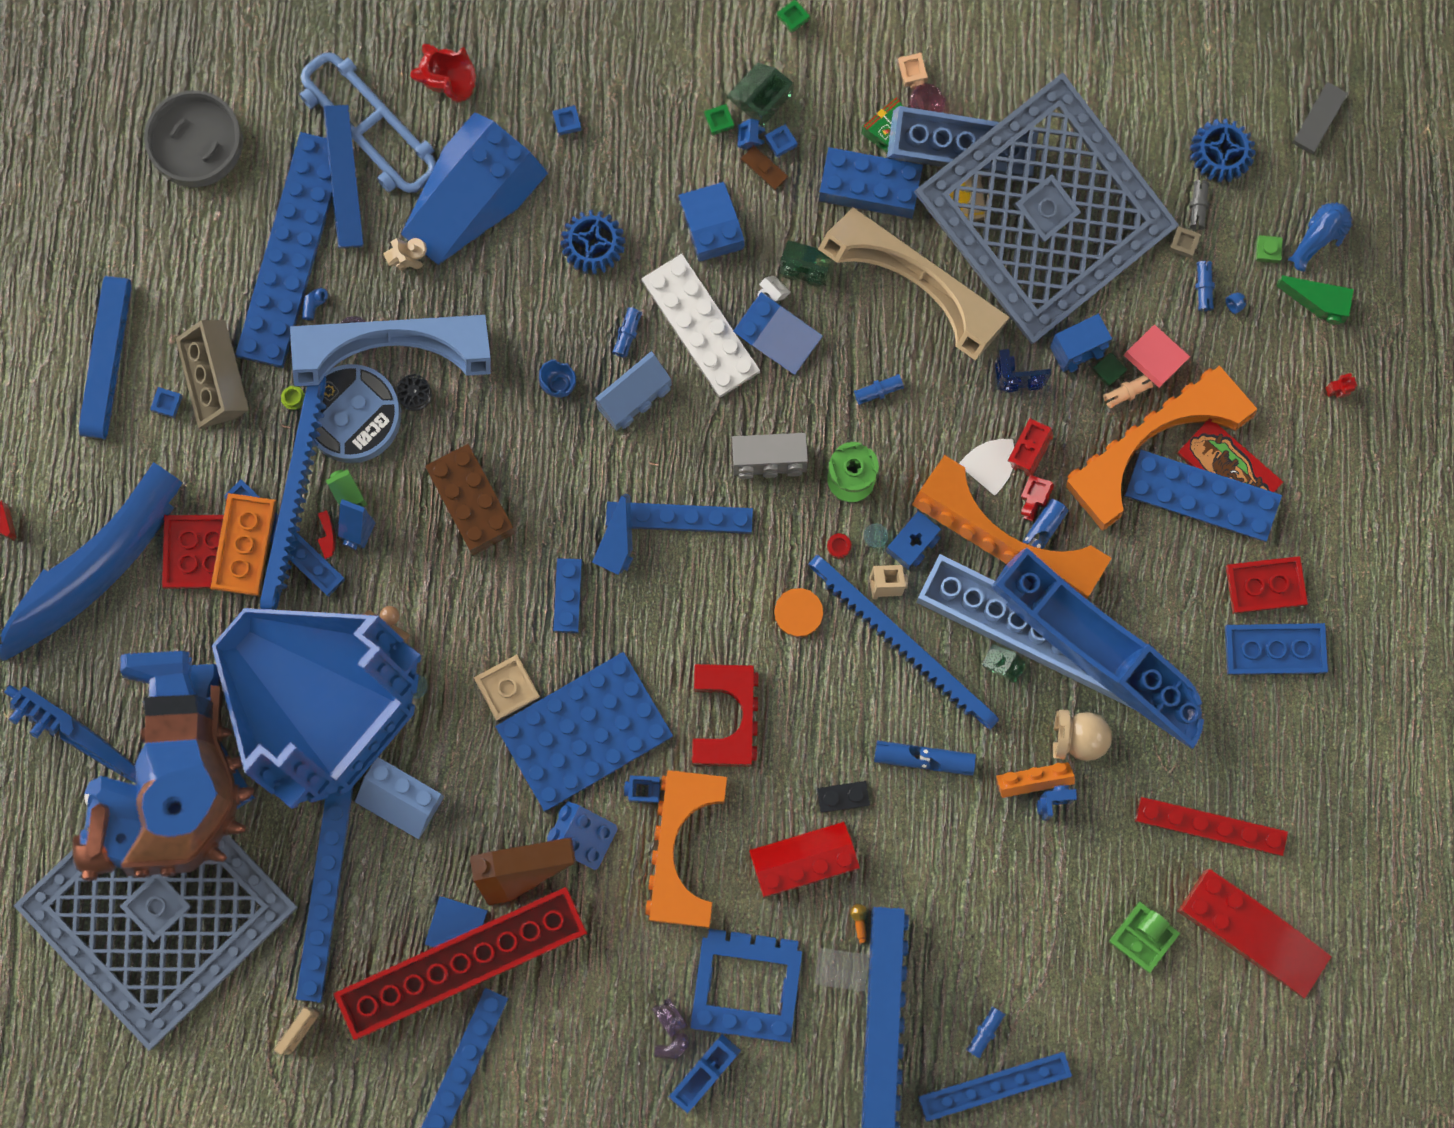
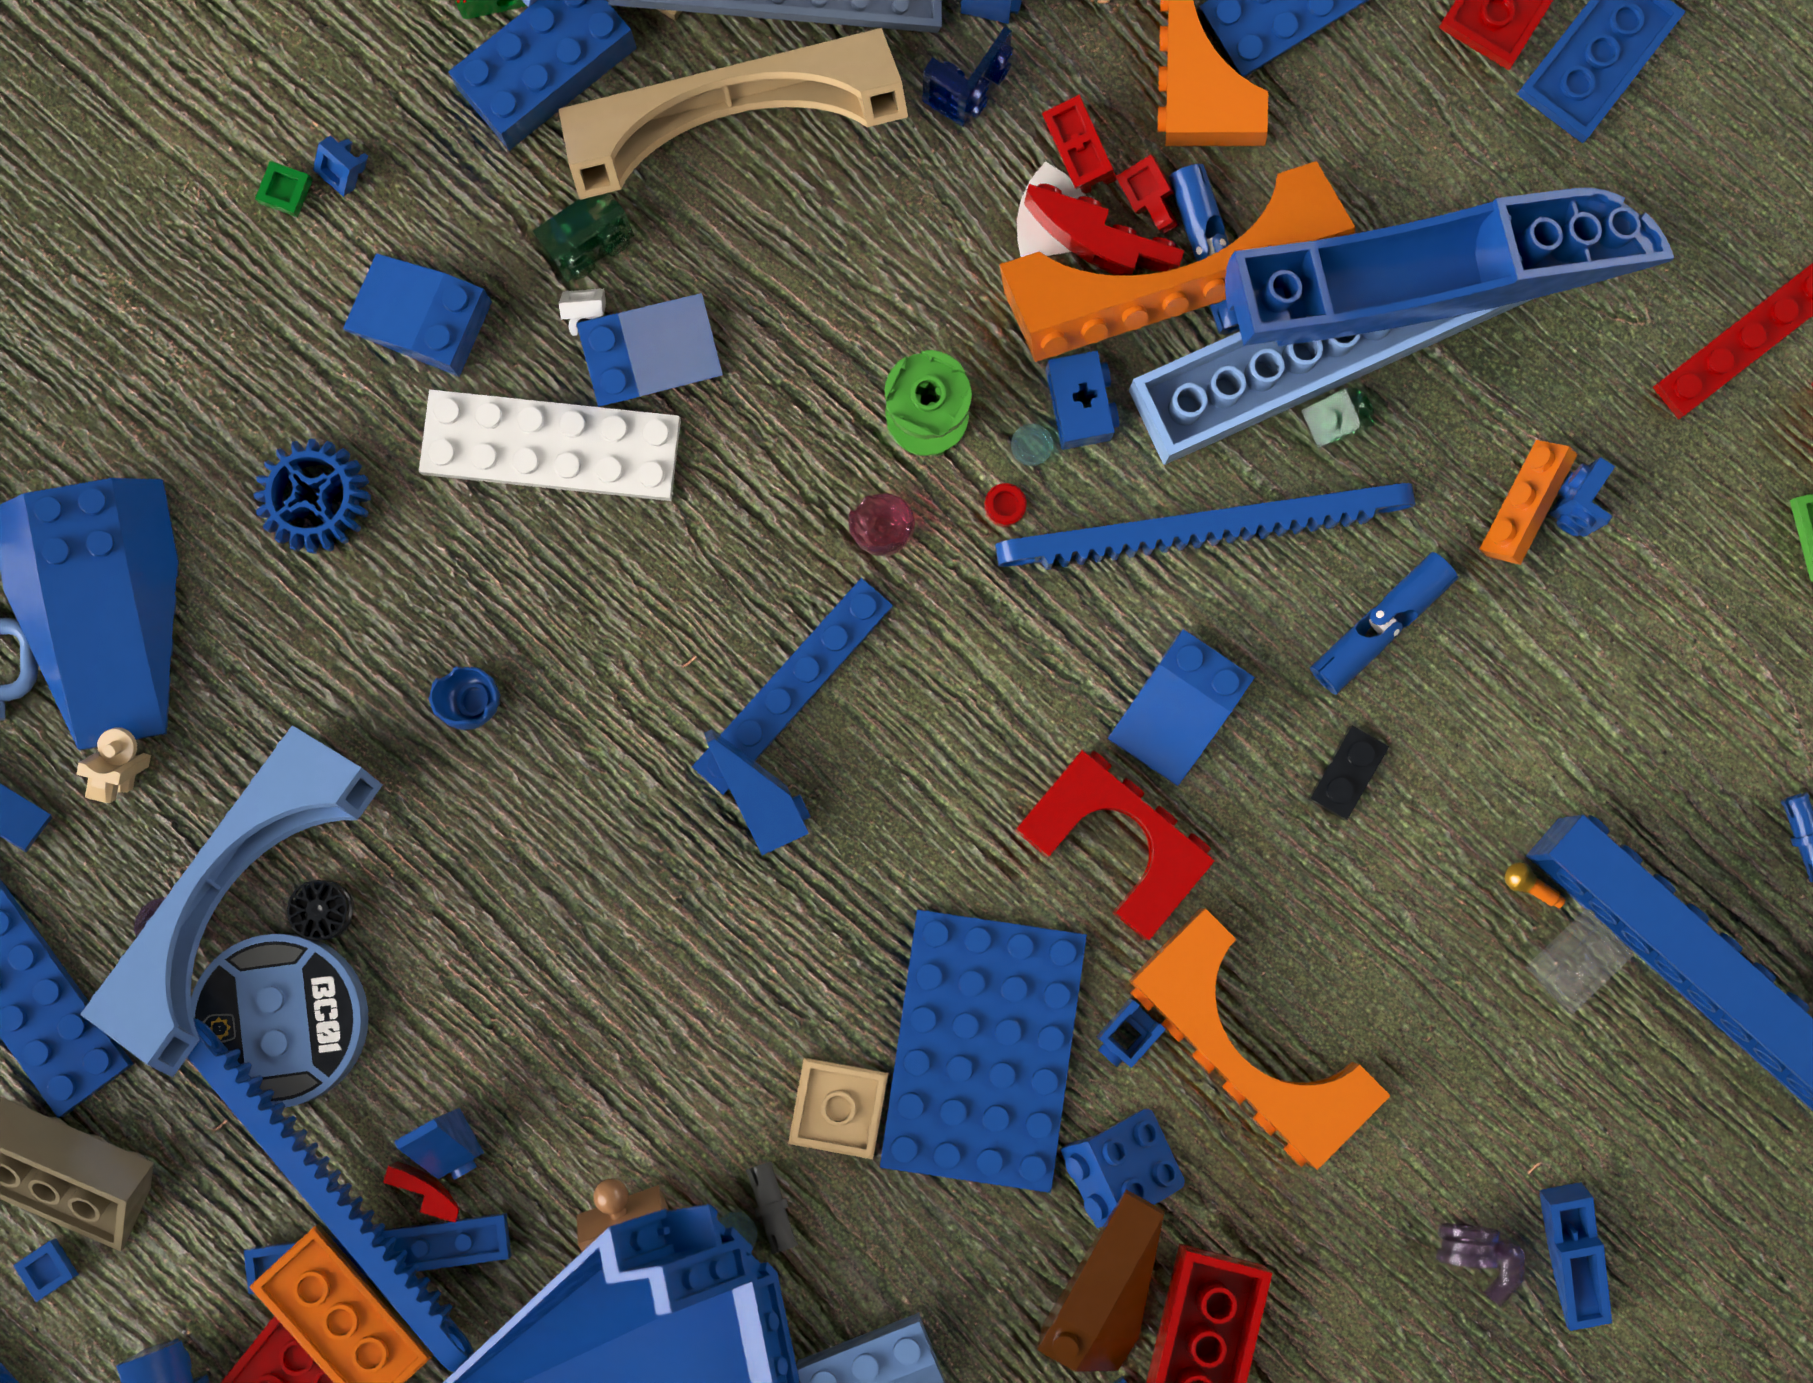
camera: 55 degrees left, 5 degrees up
lime plate [281,386,305,410] -> none
blue arm [302,288,328,321] -> none
bright green slope [326,469,367,507] -> none
reddish brown brick [425,444,515,556] -> none
blue plate [552,105,582,136] -> none
blue plate [553,558,582,633] -> none
medium blue slope [595,351,672,431] -> none
blue pin [612,307,642,358] -> none
blue hinge [690,928,802,1042] -> none
clear green slope [727,62,794,127] -> none
light grey brick [732,433,808,479] -> none
reddish brown piece [741,145,788,191] -> none
red slope [749,822,860,898] -> none
blue plate [765,124,797,158] -> none
orange tile [774,588,823,637] -> none
blue pin [854,374,904,405] -> none
tan brick [869,565,908,599] -> none
tan tile [1053,710,1112,761] -> none
none -> dark grey pin [746,1161,798,1254]
none -> clear pink hair [848,493,915,557]
none -> red slope [1024,183,1185,276]
none -> blue slope [1107,629,1255,786]

